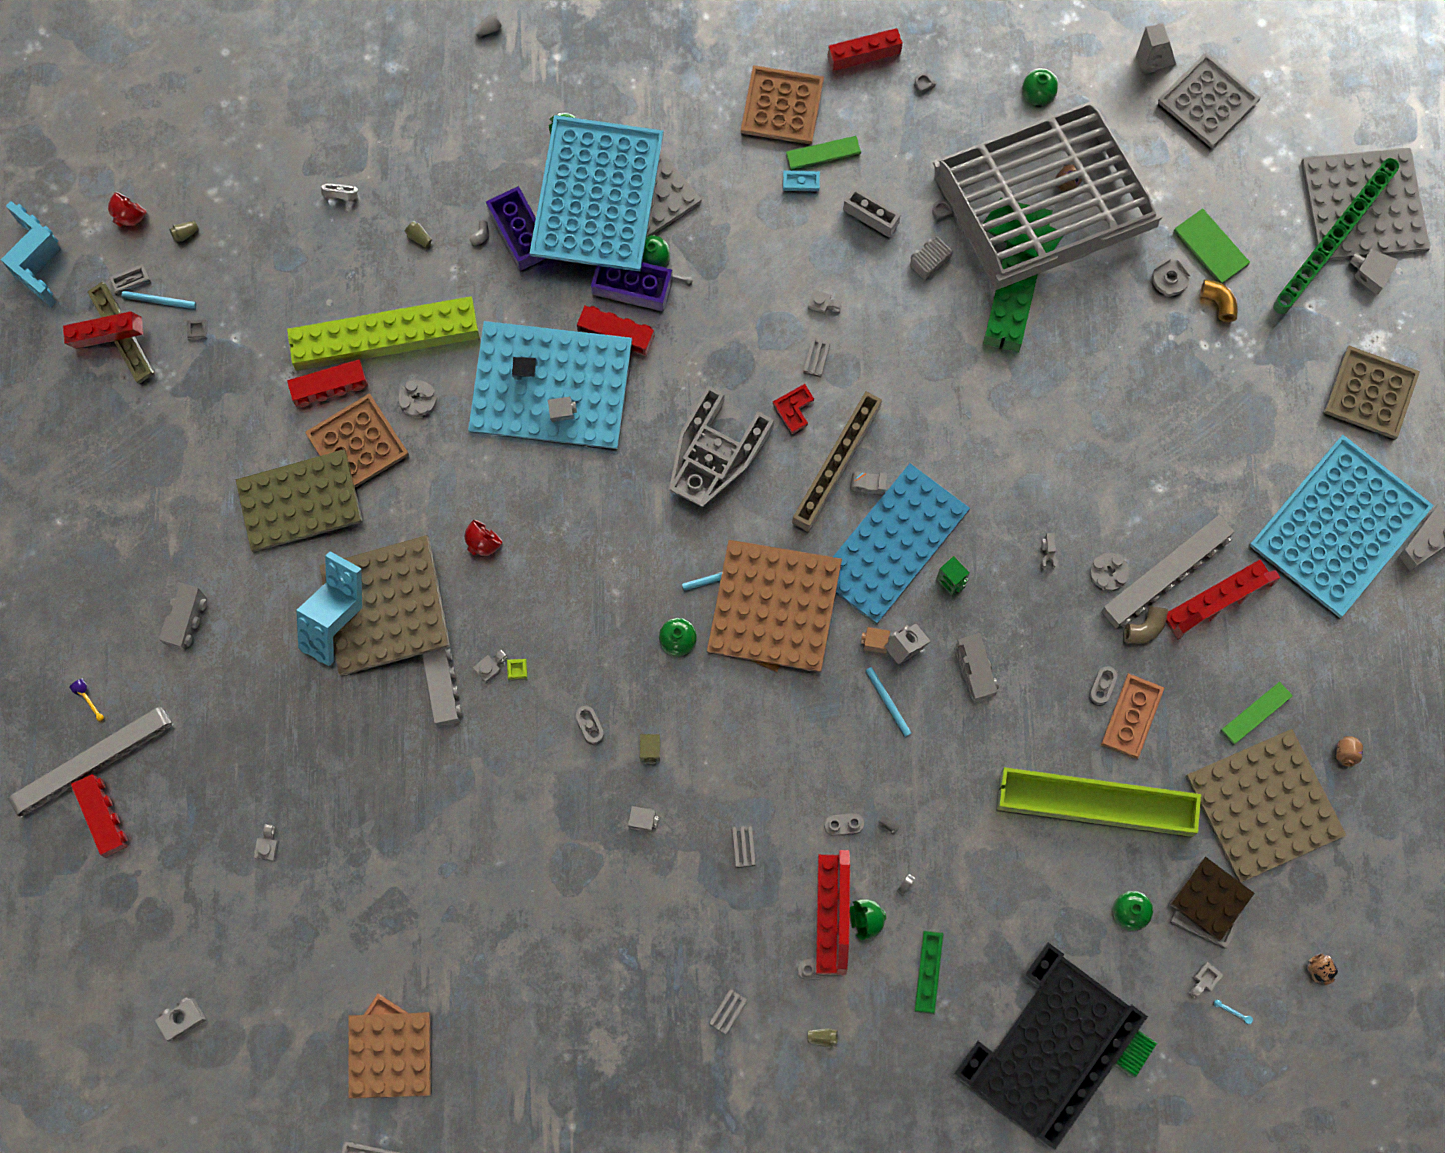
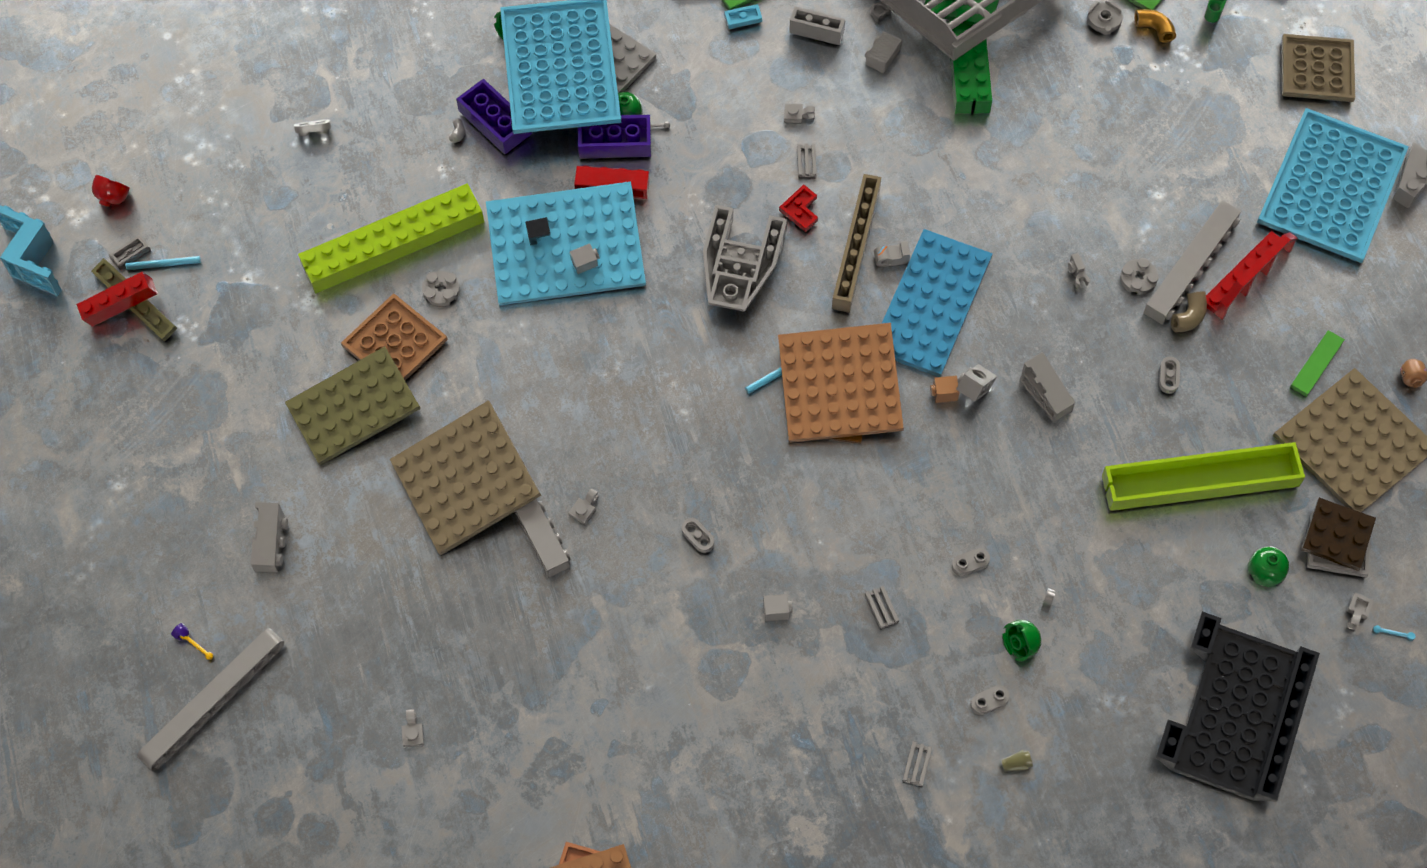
camera: 15 degrees left, 10 degrees down
red brick [71,774,127,858] -> none
olive cone [169,220,199,242] -> none
flat silver tile [187,319,207,340] -> none
red brick [287,359,368,407] -> none
medium azure bracket [296,551,362,666] -> none
olive cone [404,221,432,248] -> none
red cylinder [464,519,502,556] -> none
lime tile [507,659,528,680] -> none
olive brick [640,734,660,764] -> none
green cylinder [659,618,697,657] -> none
red plate [816,850,850,975] -> none
medium azure bar [866,667,911,737] -> none
flat silver tile [878,815,900,834] -> none
green tile [914,931,944,1014] -> none
green brick [936,556,970,595] -> none
nougat tile [1101,673,1164,760] -> none
green brick [1114,1031,1157,1078] -> none

